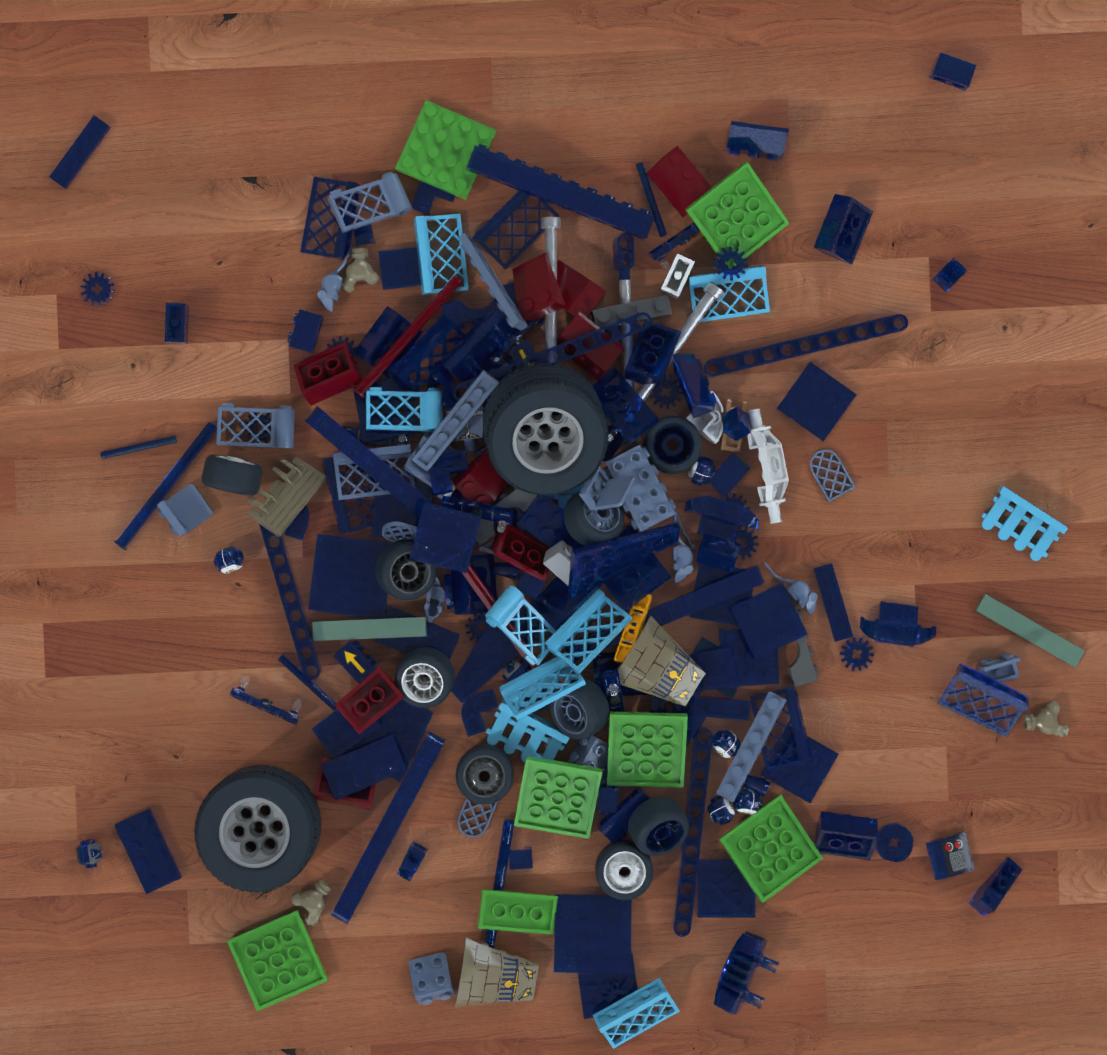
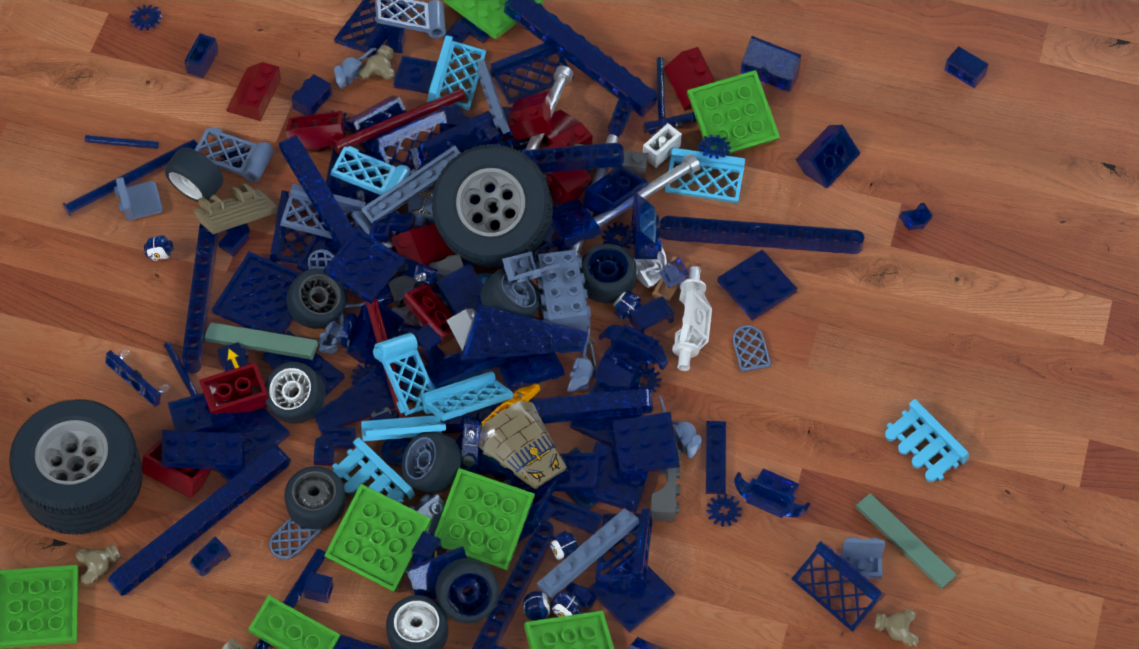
camera: 20 degrees right, 30 degrees down
none -> dark red slope [226,62,281,121]

